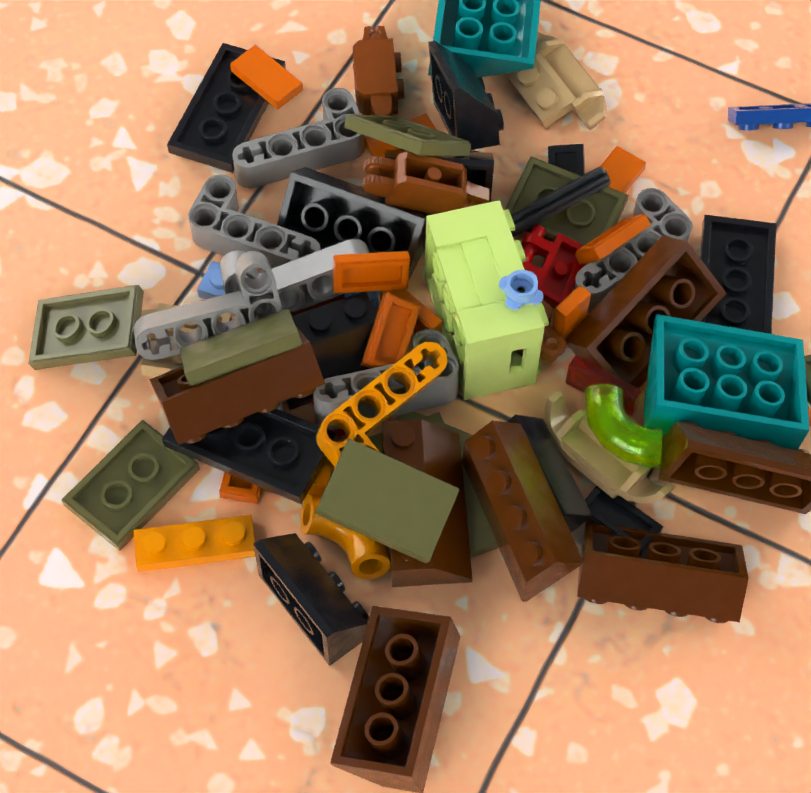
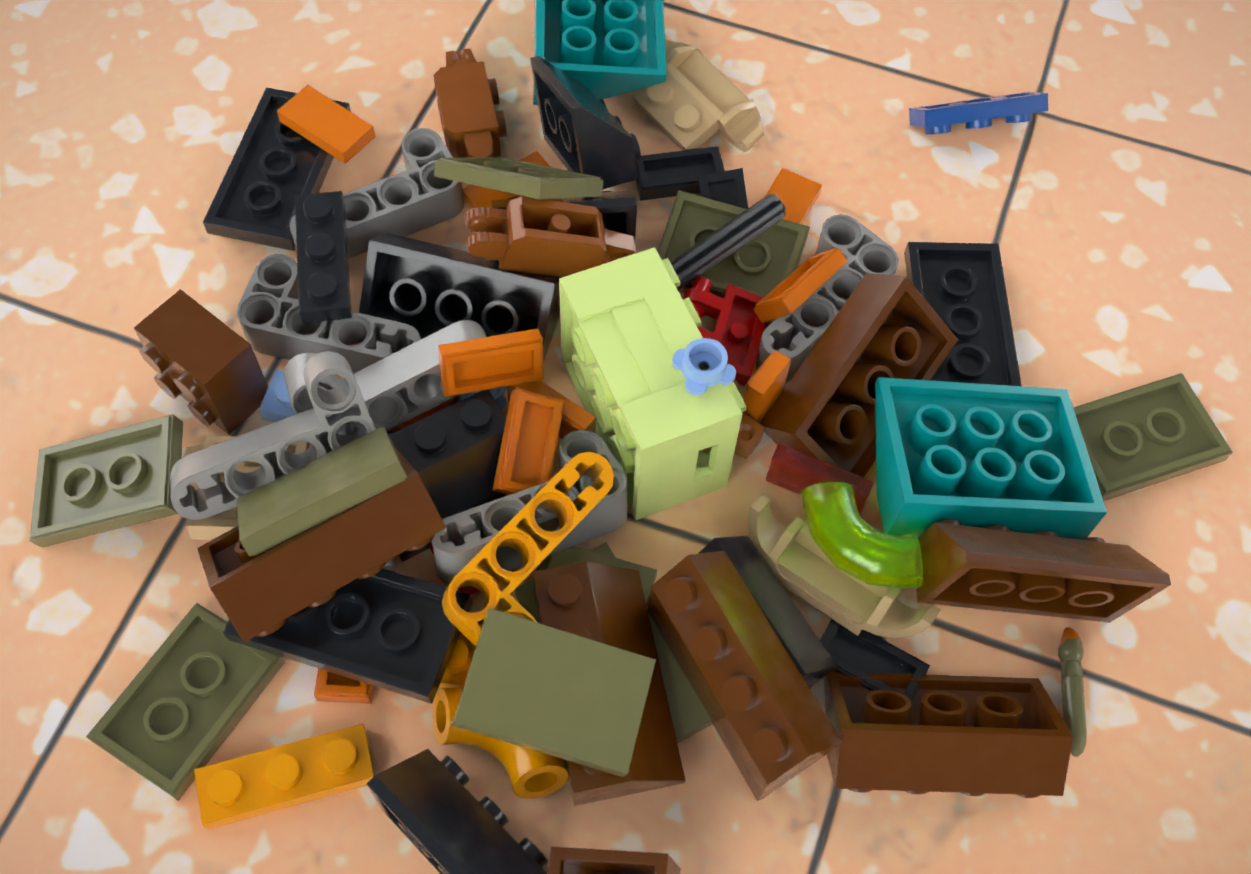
camera: 10 degrees left, 0 degrees up
none -> reddish brown brick [134,289,268,435]
none -> black plate [294,191,352,323]
none -> black tile [635,146,725,201]
none -> olive piece [1058,627,1087,757]

